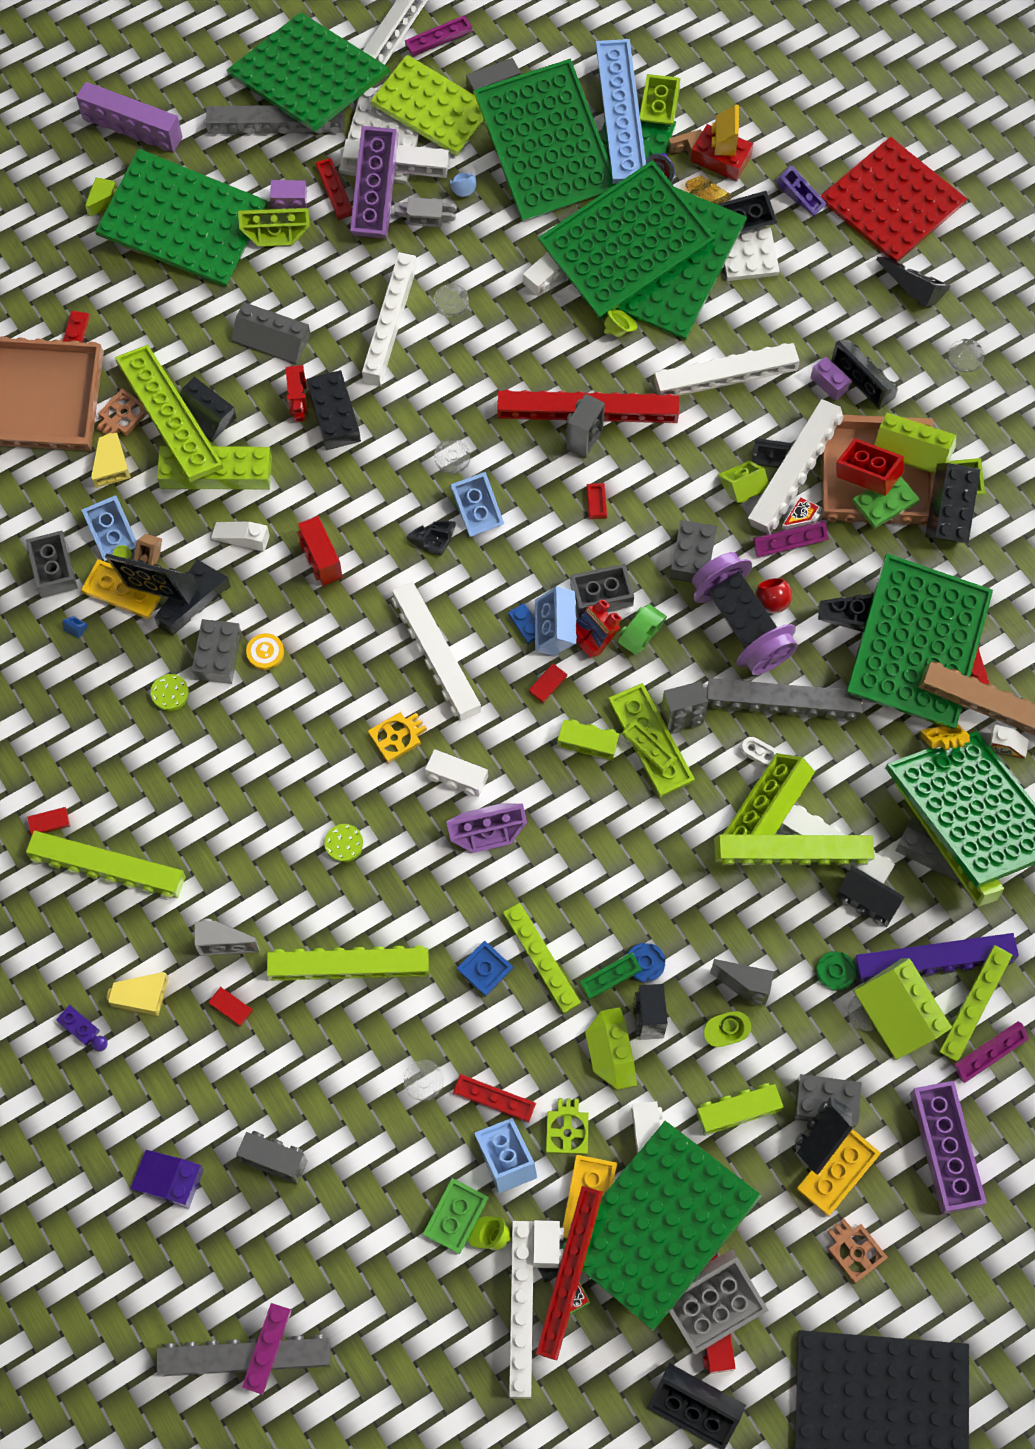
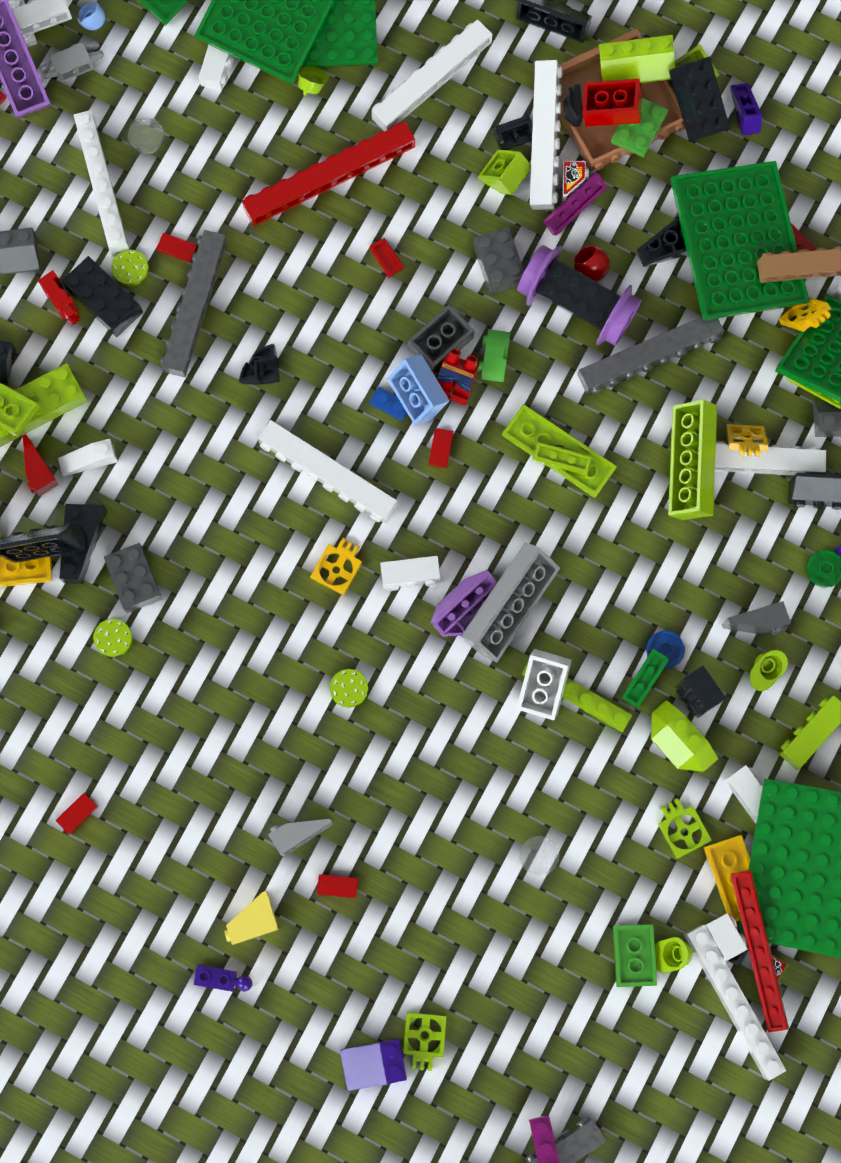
camera: 30 degrees left, 10 degrees up
lime brick [26,831,186,899] -> none
medium nougat slope [134,534,162,565] -> none
dark grey brick [236,1131,308,1184] -> none
yellow tile [246,633,284,670] -> none
lime brick [267,945,429,981] -> none
red brick [296,516,343,586] -> none
clear tile [434,439,470,474] -> none
light blue slope [449,472,504,537] -> none
red tile [453,1074,536,1123] -> none
blue plate [457,940,514,997] -> none
light blue slope [474,1118,537,1193] -> none
lime brick [557,719,619,761] -> none
dark grey brick [565,394,605,458] -> none
dark grey brick [660,681,708,733] -> none
lime brick [714,835,875,866] -> none
white plate [742,737,778,767] -> none
medium lavender brick [810,357,851,401] -> none
none -> red slope [23,434,59,496]
none -> lime tile [111,249,149,287]
none -> red tile [156,233,198,263]
none -> flat silver brick [160,230,227,378]
none -> lime piece [403,1013,447,1071]
none -> light grey brick [461,542,560,663]
none -> white brick [517,649,572,720]
none -> black slope [563,84,583,127]
none -> yellow piece [725,424,768,457]
none -> dark purple slope [730,83,762,135]

